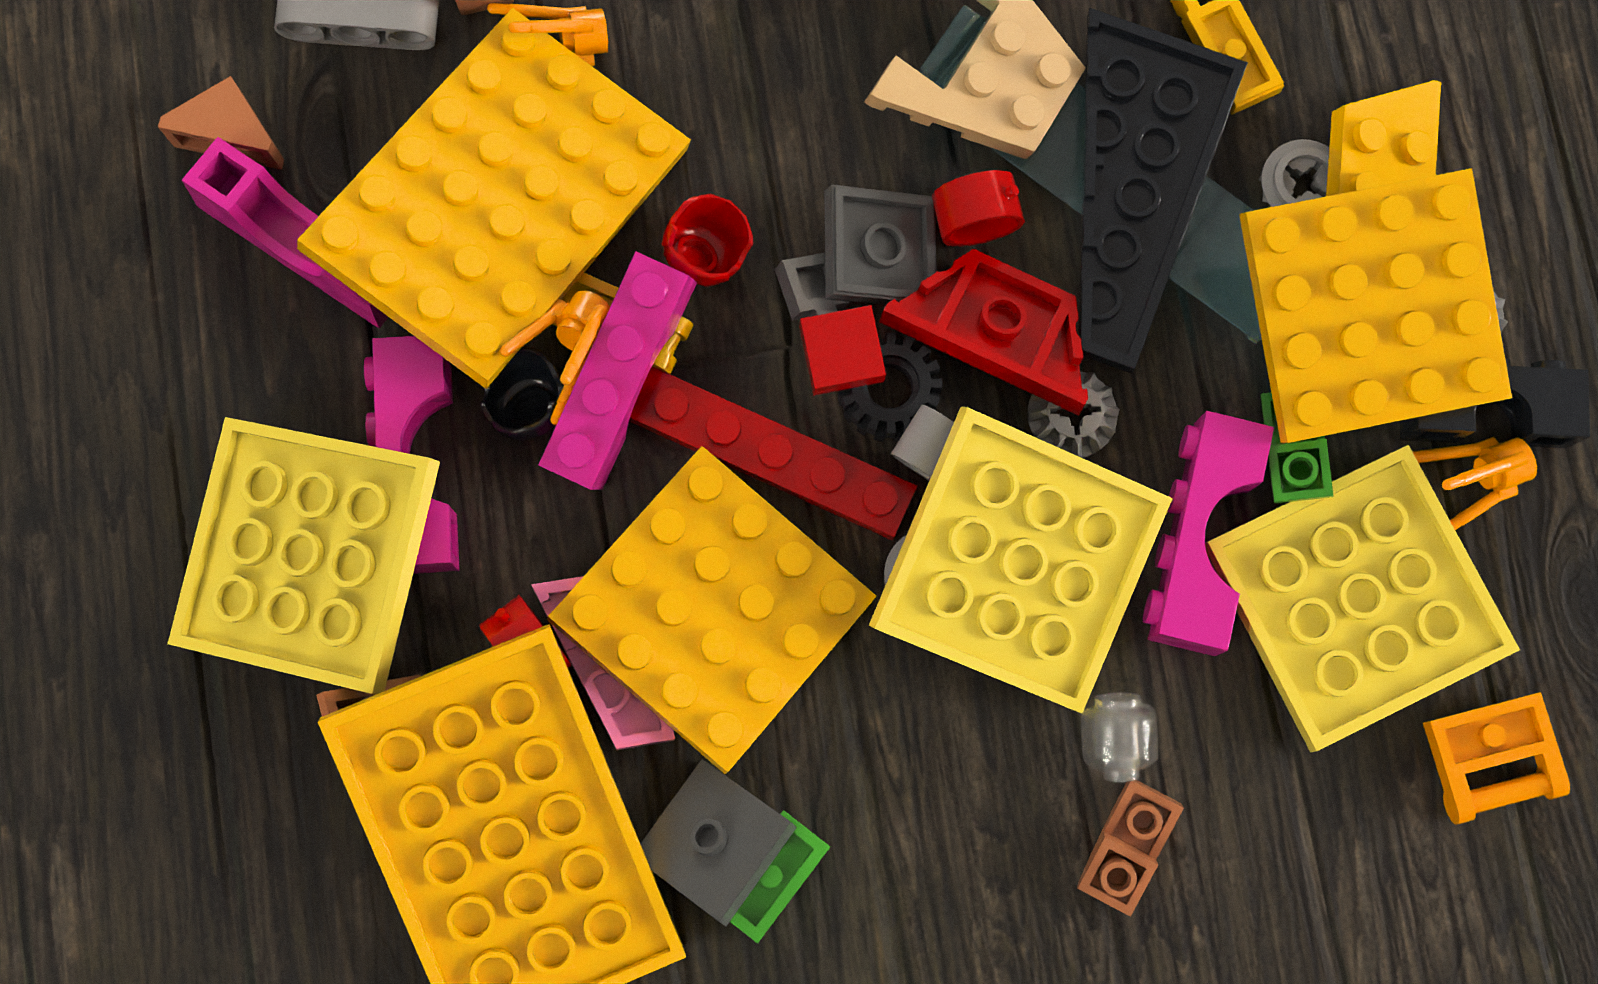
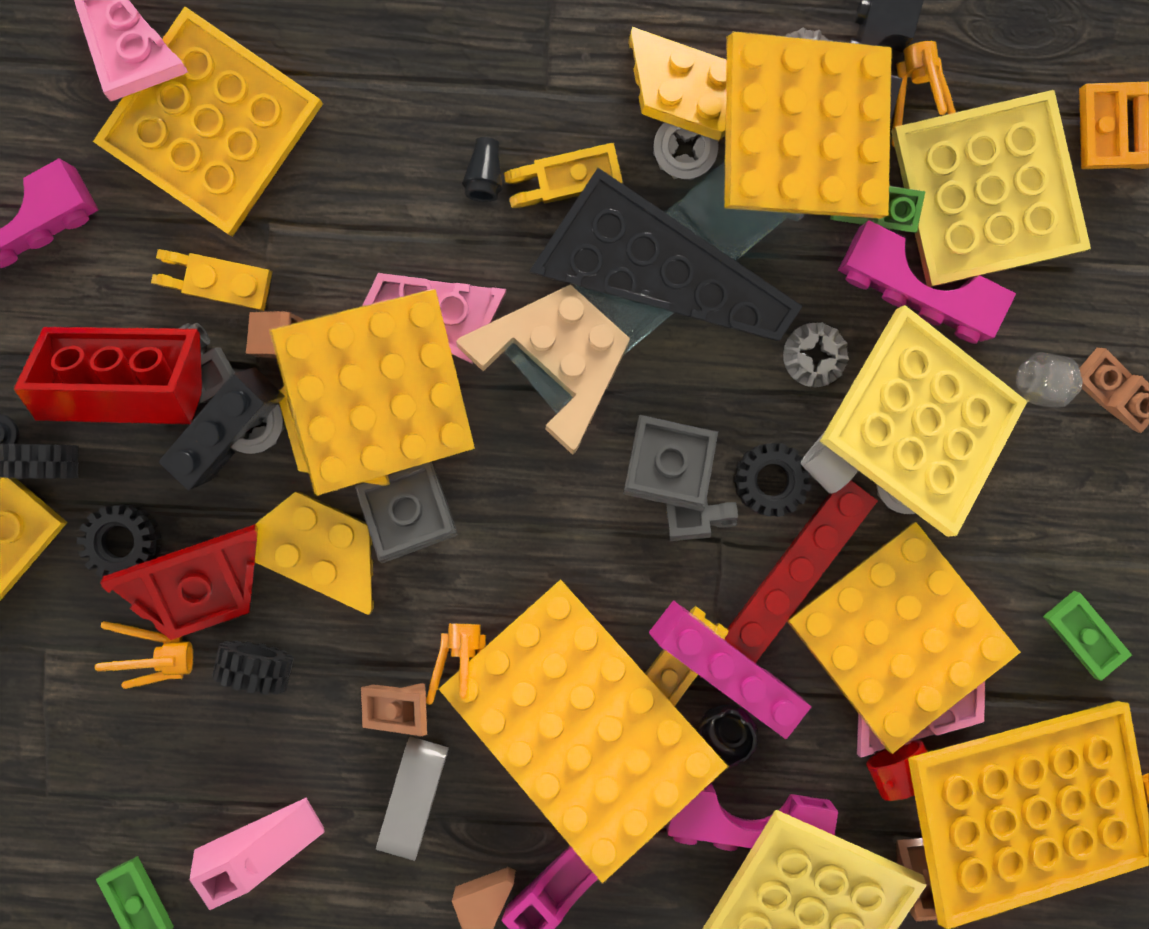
camera: 70 degrees left, 10 degrees up
light orange plant [500,290,610,425] -> none
dark grey plate [640,759,797,926] -> none
red hair [662,193,753,287] -> none
red piece [799,305,886,396] -> none
red wing [879,249,1088,416] -> none
red piece [932,170,1025,247] -> none

